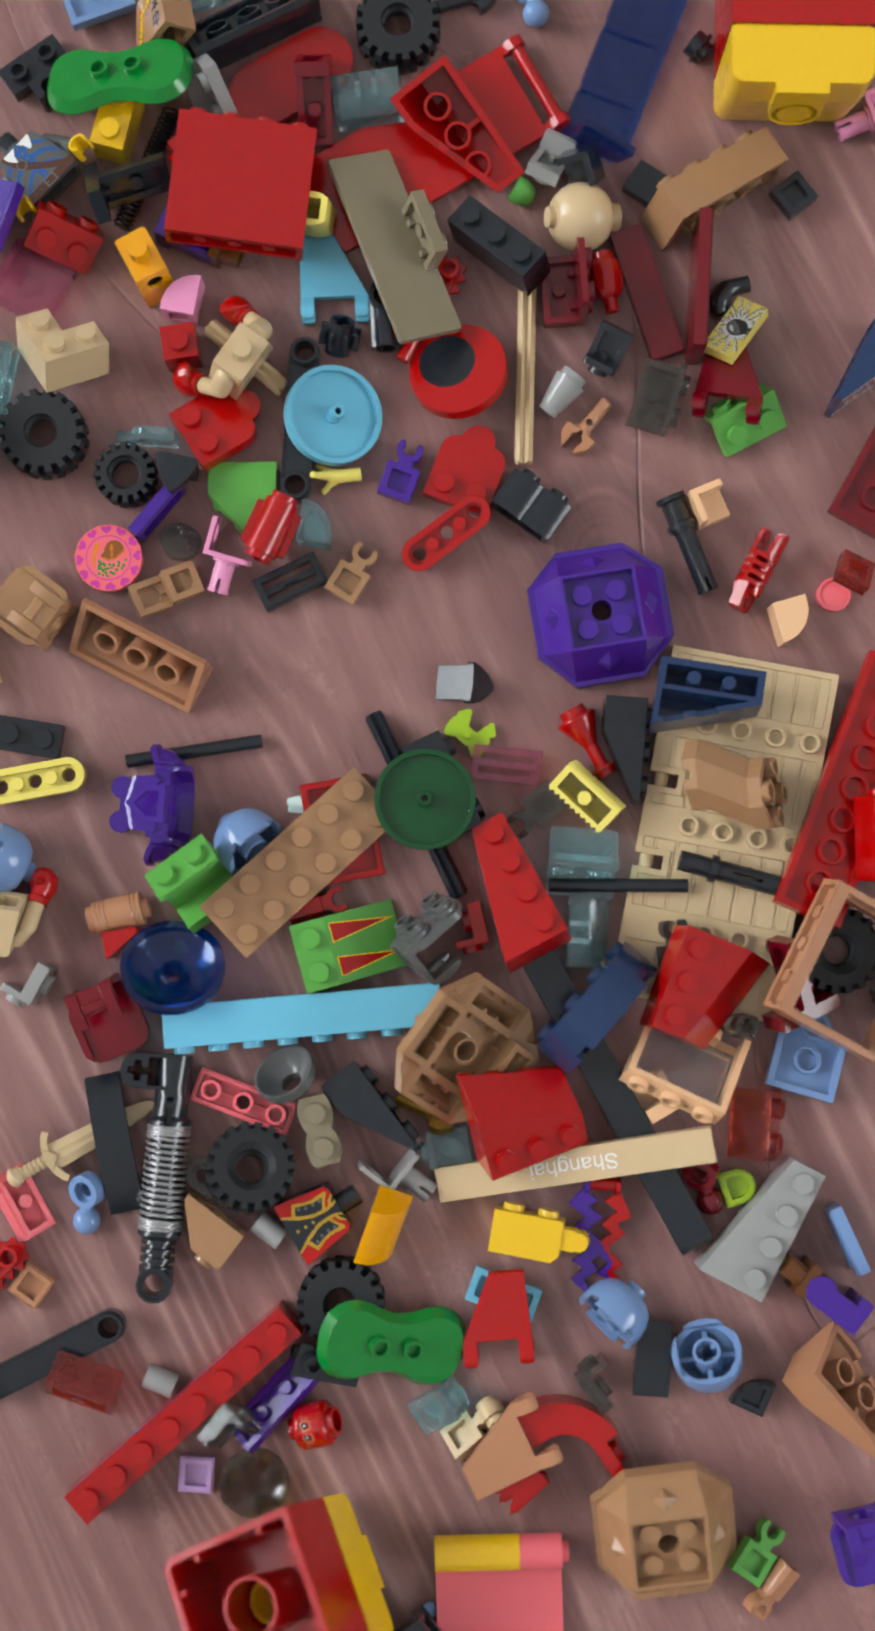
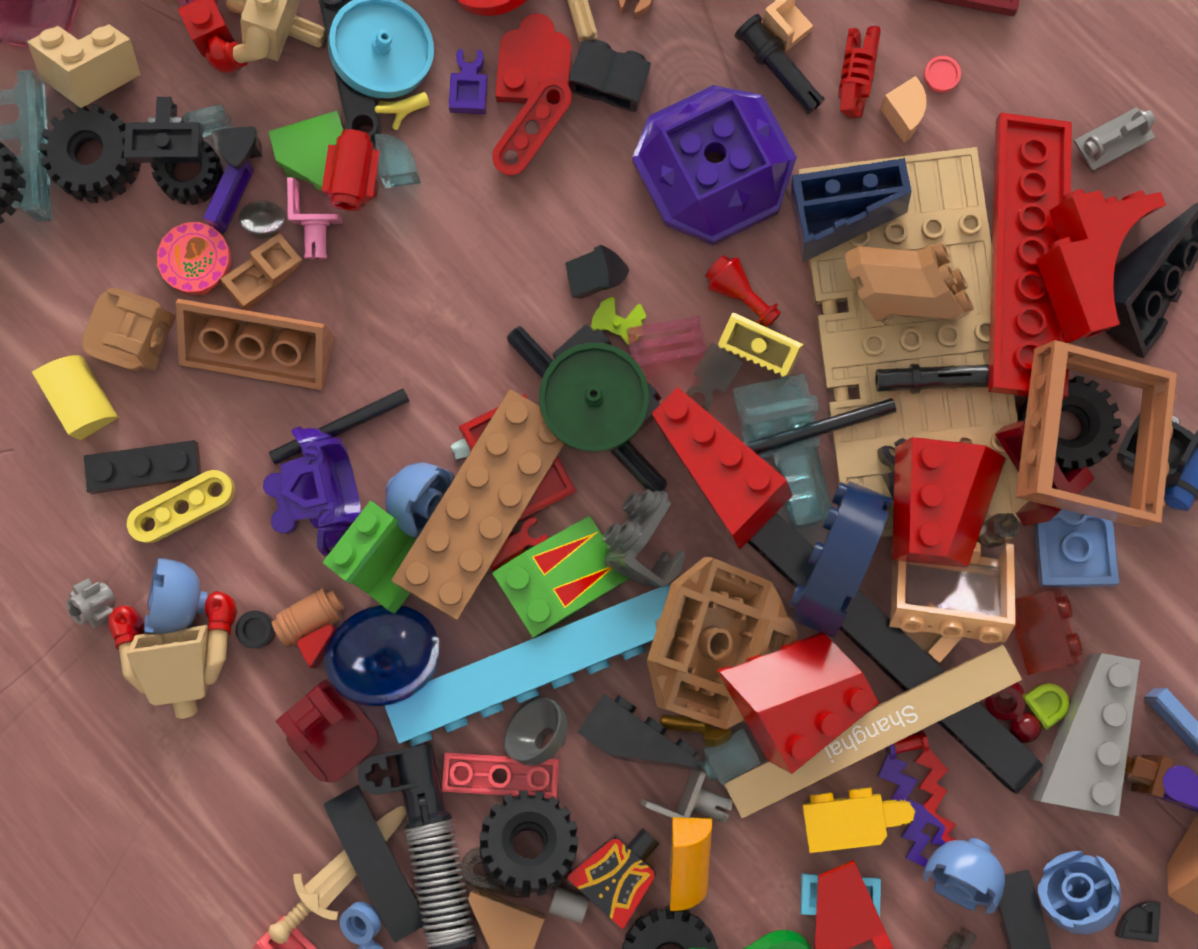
camera: 15 degrees left, 5 degrees down
light grey bracket [0,962,57,1008] -> none
red plate [169,390,261,472] -> none
black tile [252,551,327,613] -> none
dark tan brick [297,1091,344,1168] -> none
medium nougat plate [324,541,378,607] -> none
red bracket [454,901,489,954] -> none
black slope [601,695,652,804] -> none
clear red plate [833,549,875,596] -> none
none -> black hinge [124,96,203,163]
none -> black tile [235,610,276,649]

